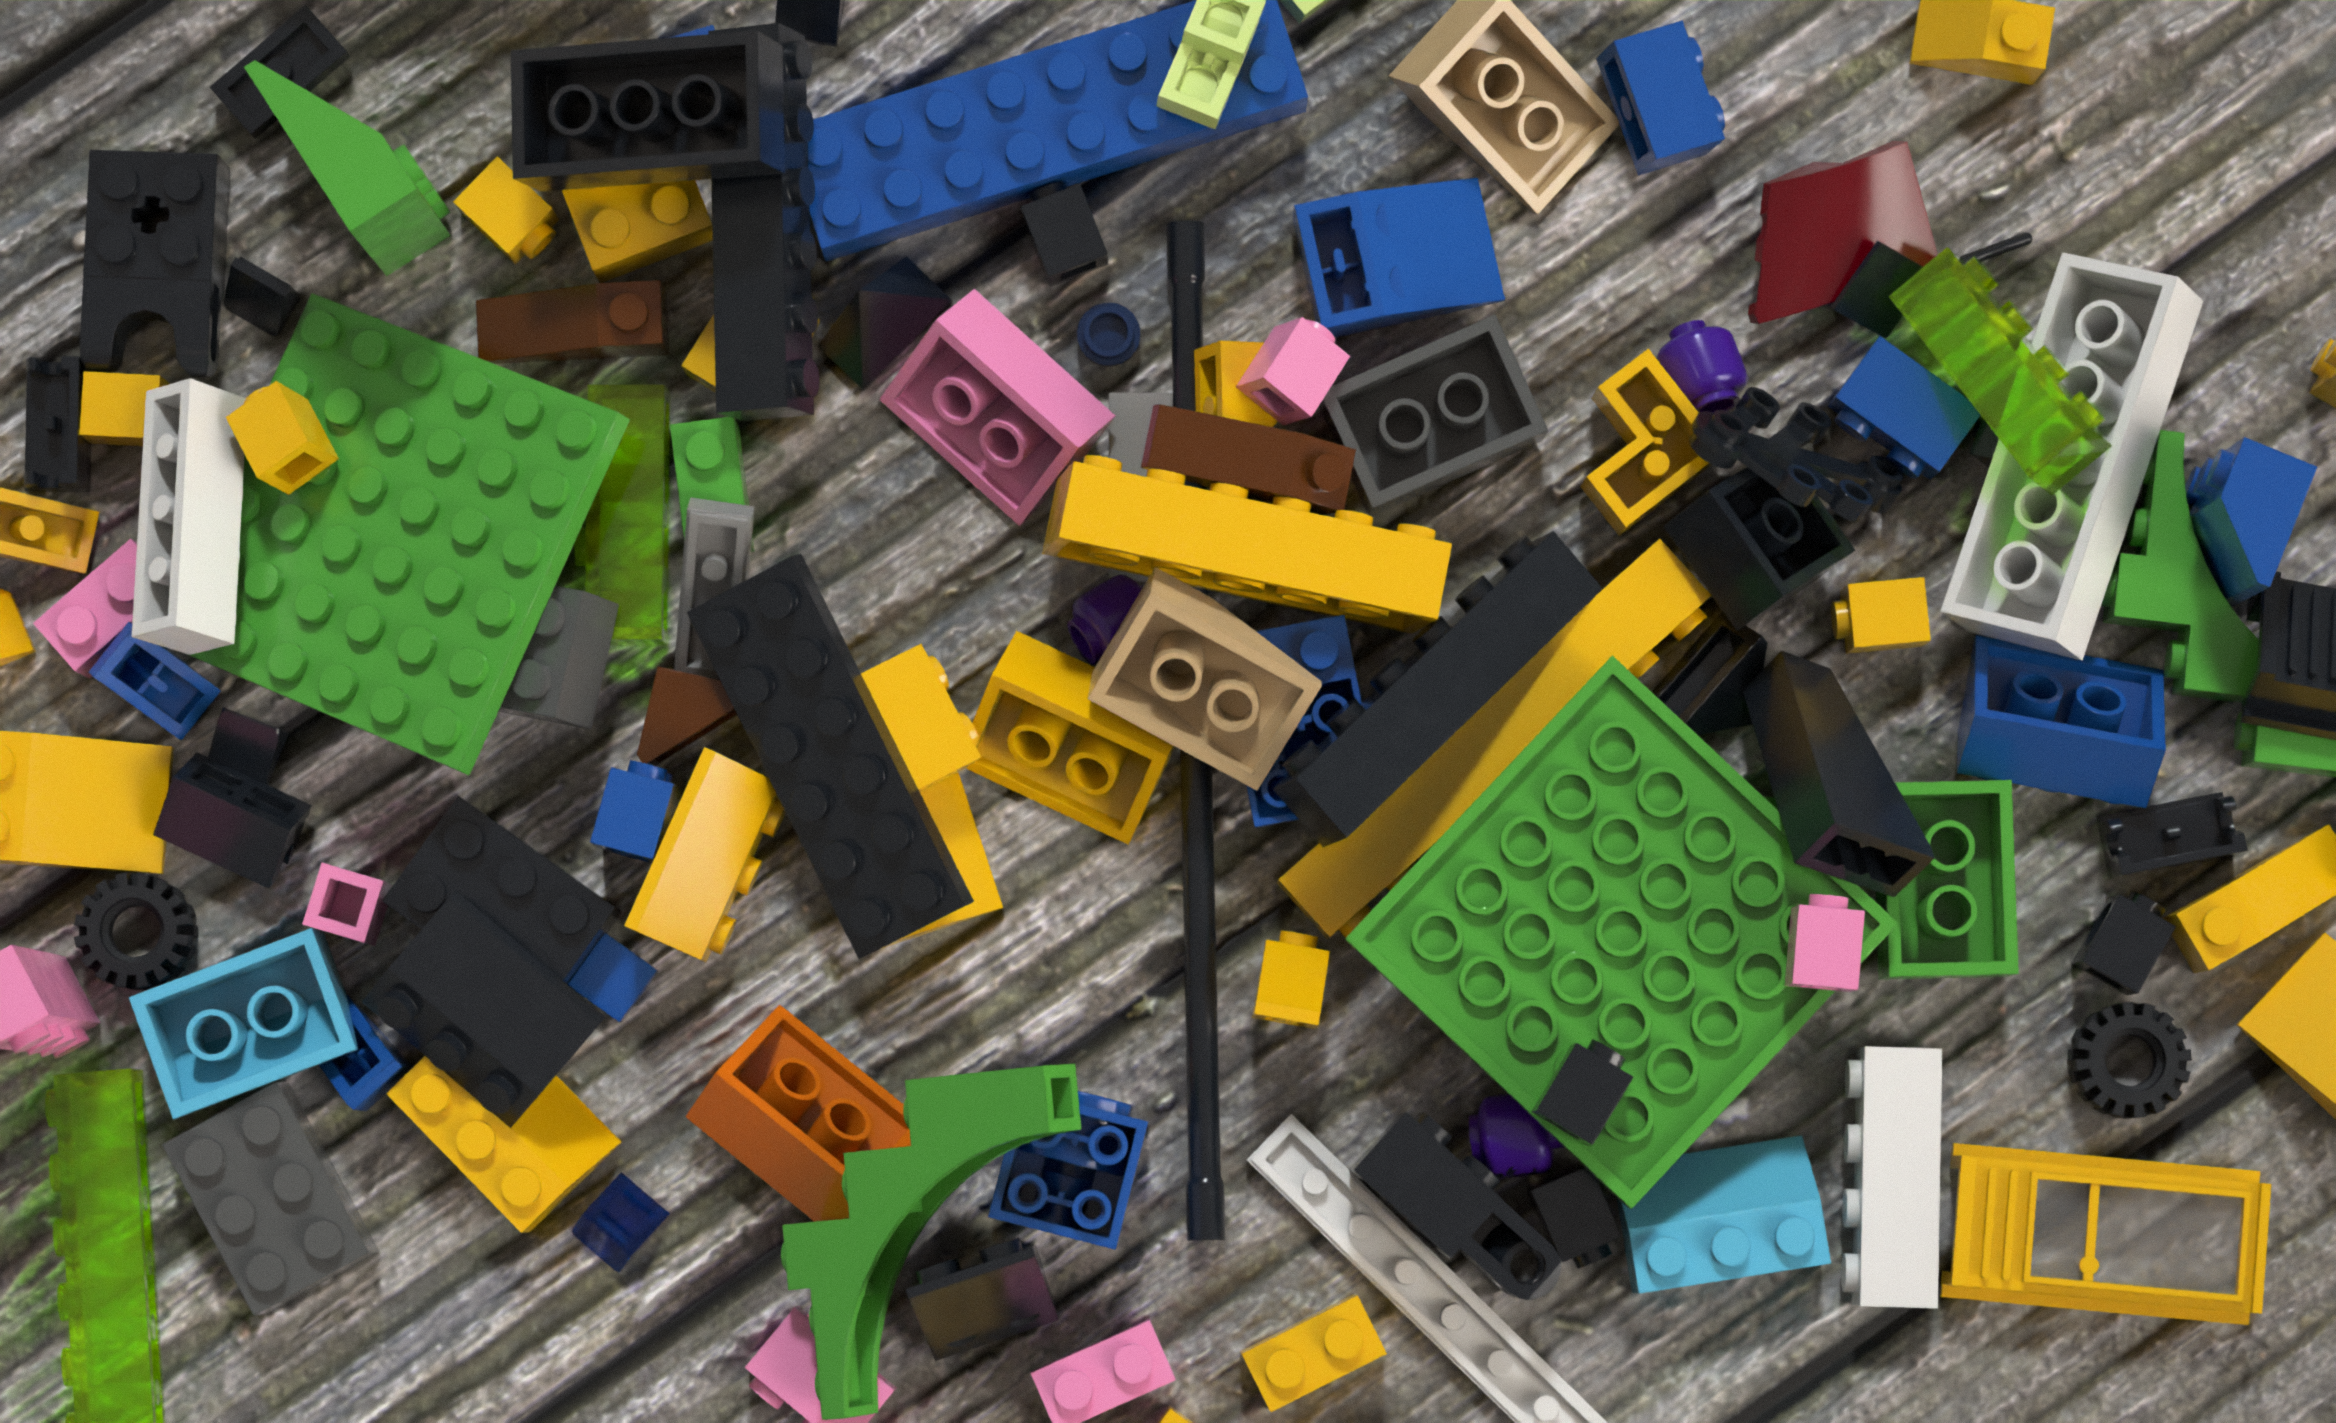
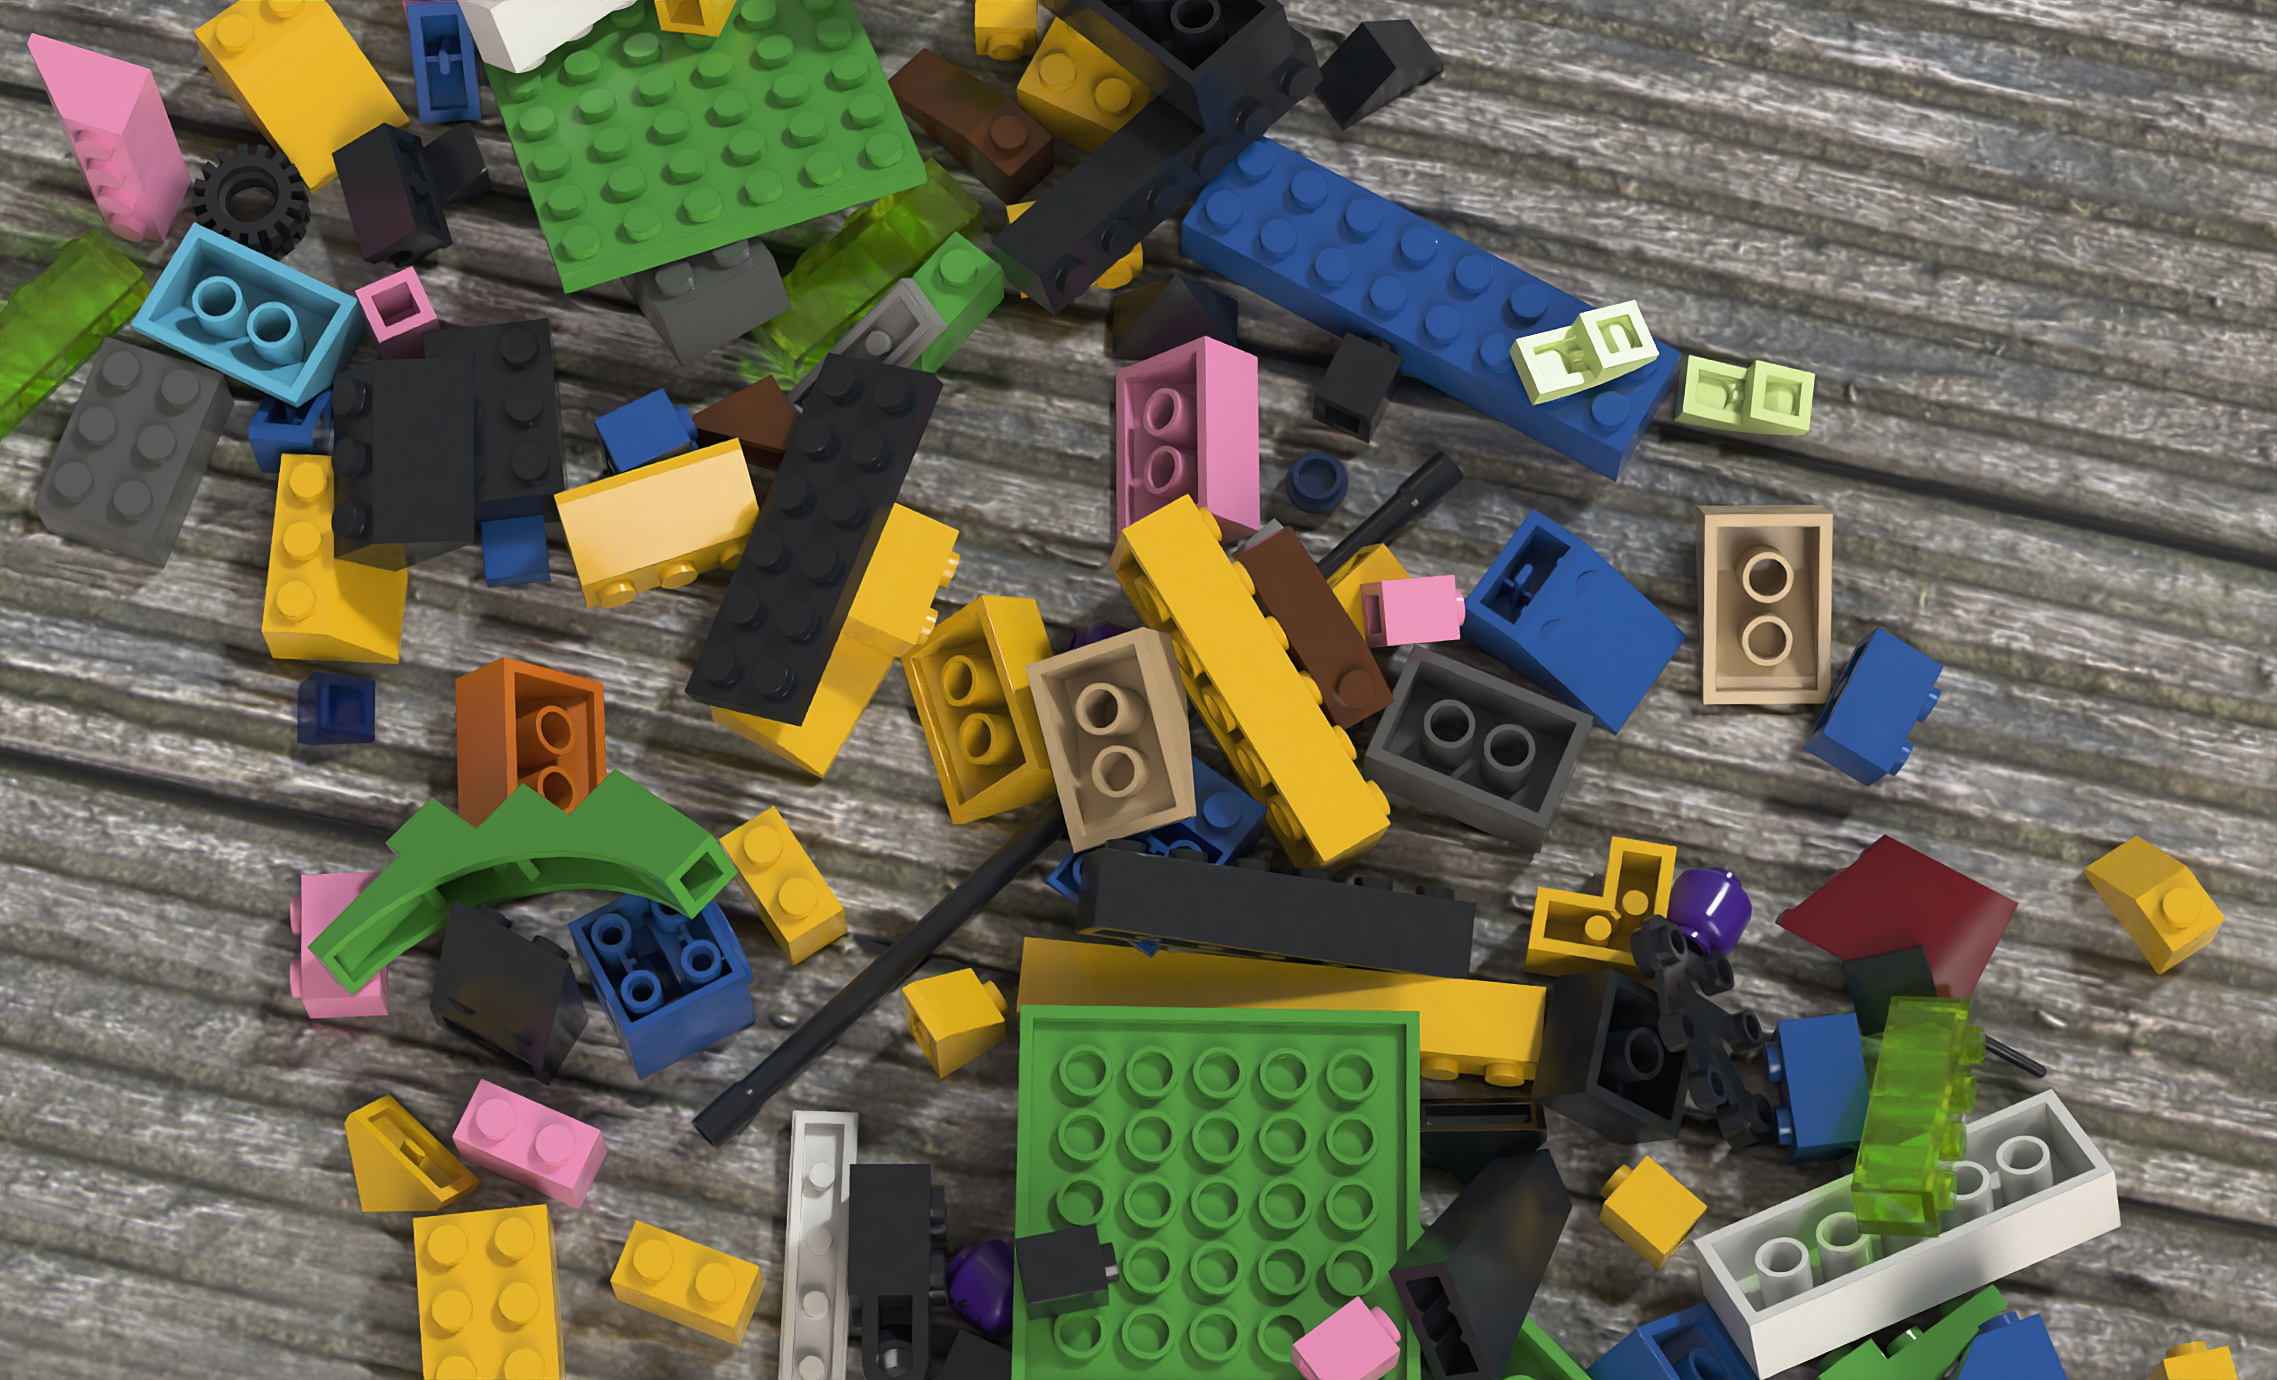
camera: 50 degrees right, 15 degrees down
none -> yellow brick [719,806,847,966]

